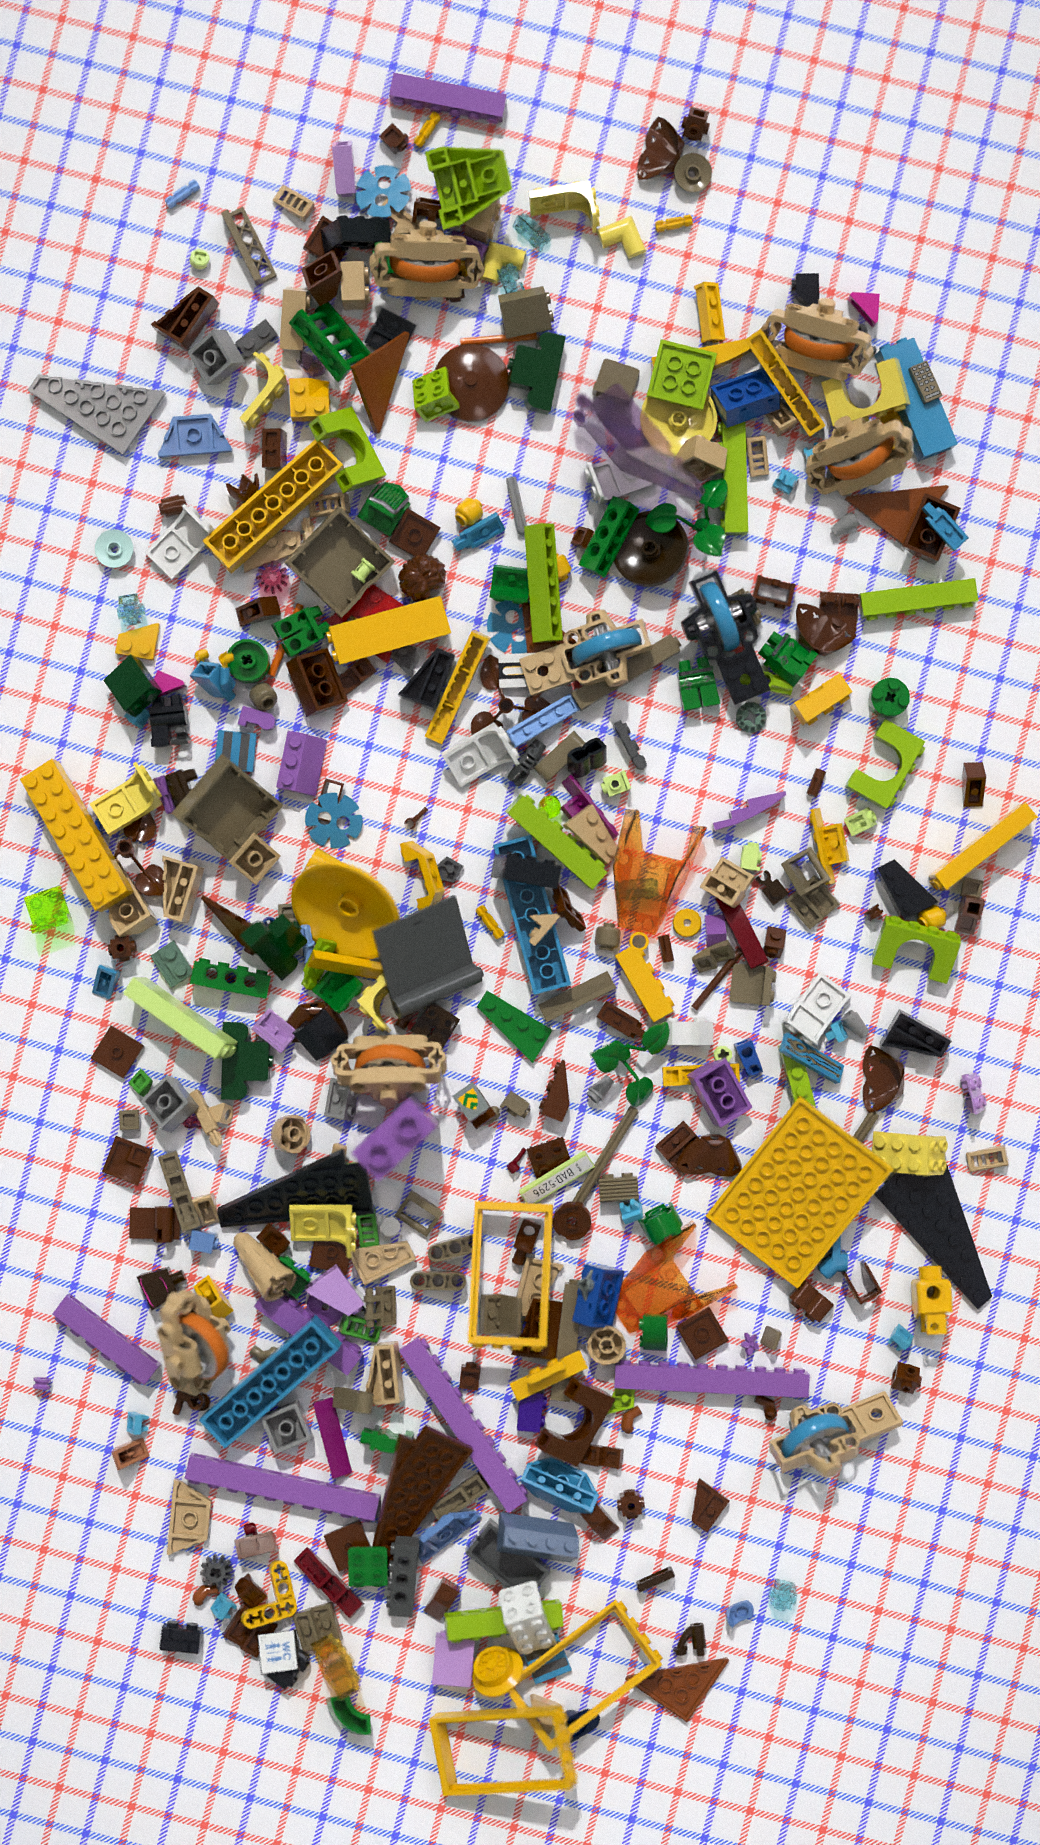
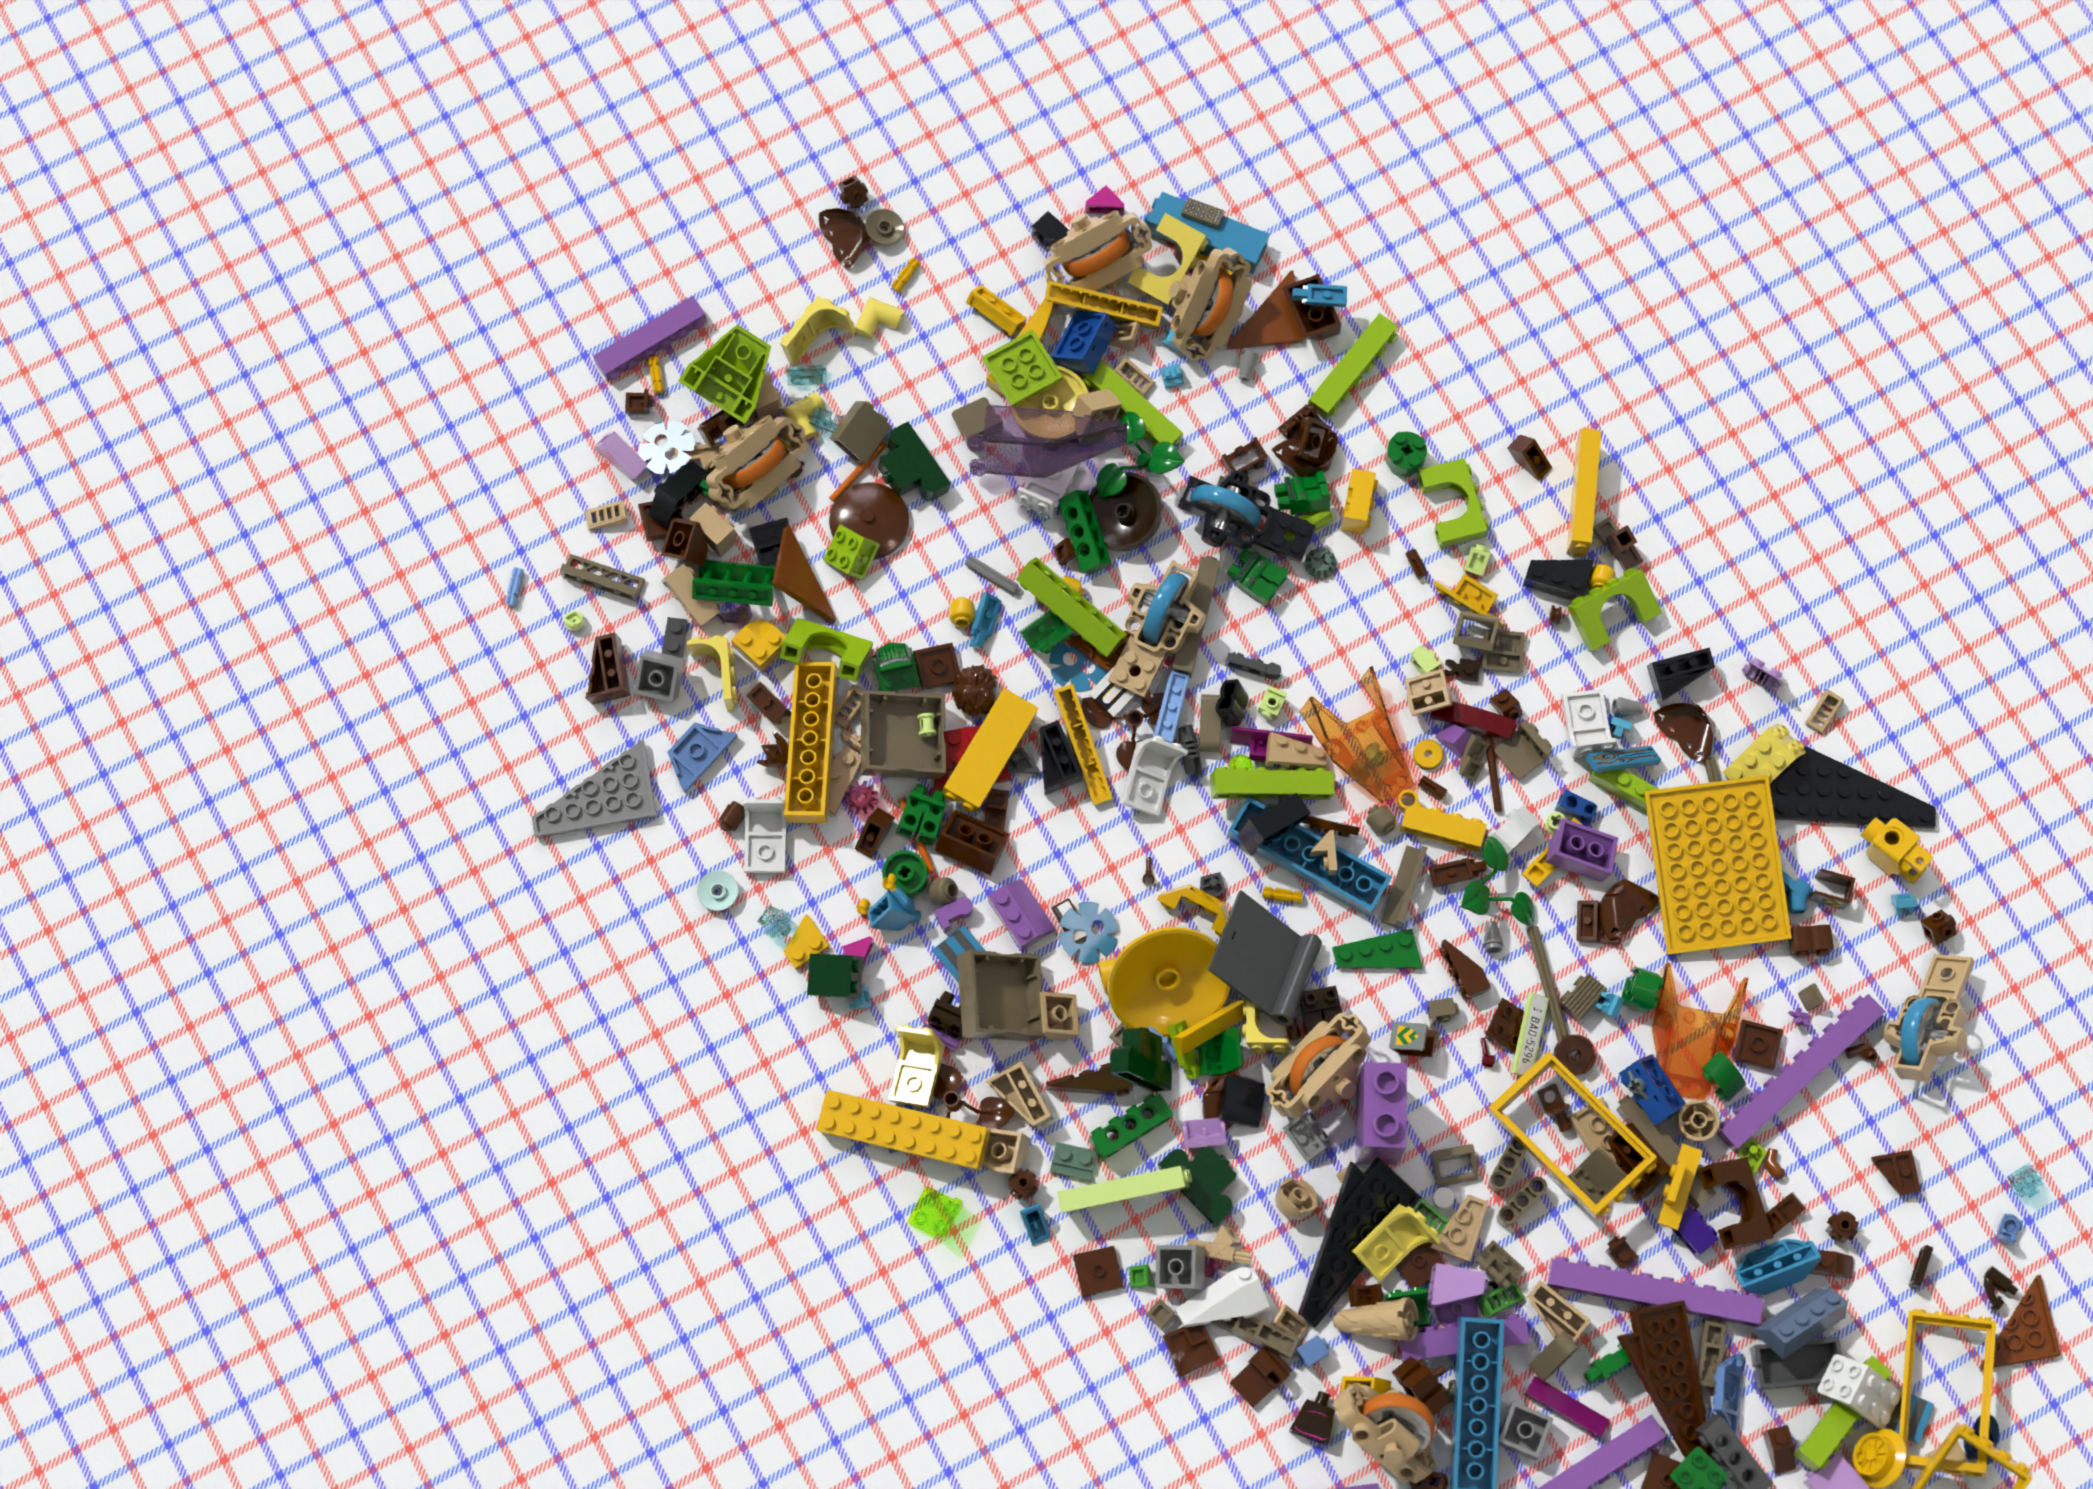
camera: 40 degrees left, 15 degrees down
black hips [149,695,192,748] -> none
medium lavender slope [712,791,786,831] -> none
none -> white wedge [1175,1263,1270,1327]
none -> reddish brown slope [1292,417,1332,465]
none -> reddish brown brick [1392,1356,1450,1416]

